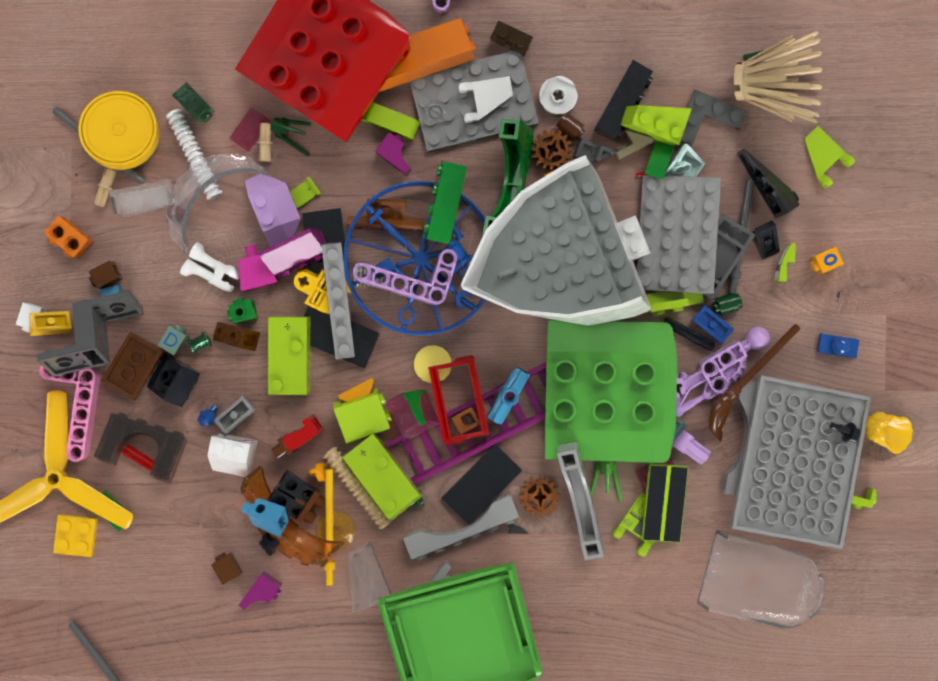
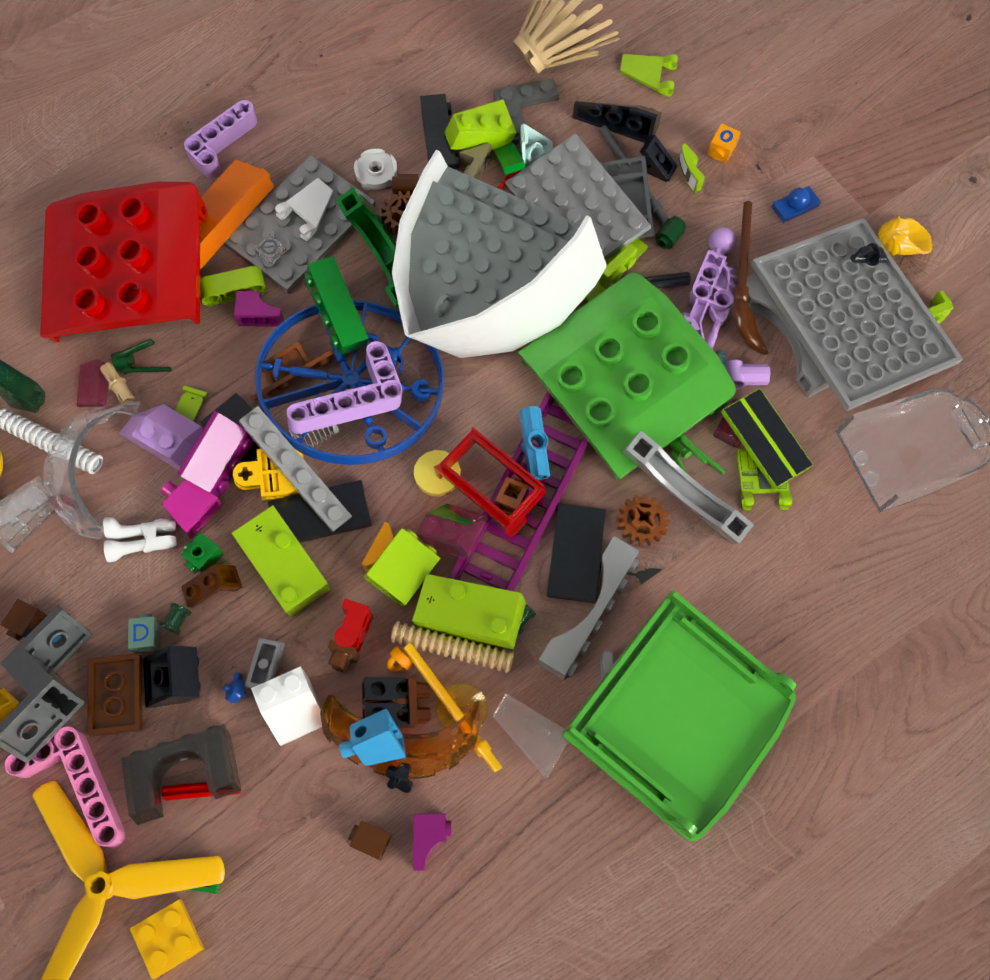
camera: 35 degrees left, 20 degrees down
dark brown piece [490,20,533,56] -> none
blue plate [692,305,734,344] -> none

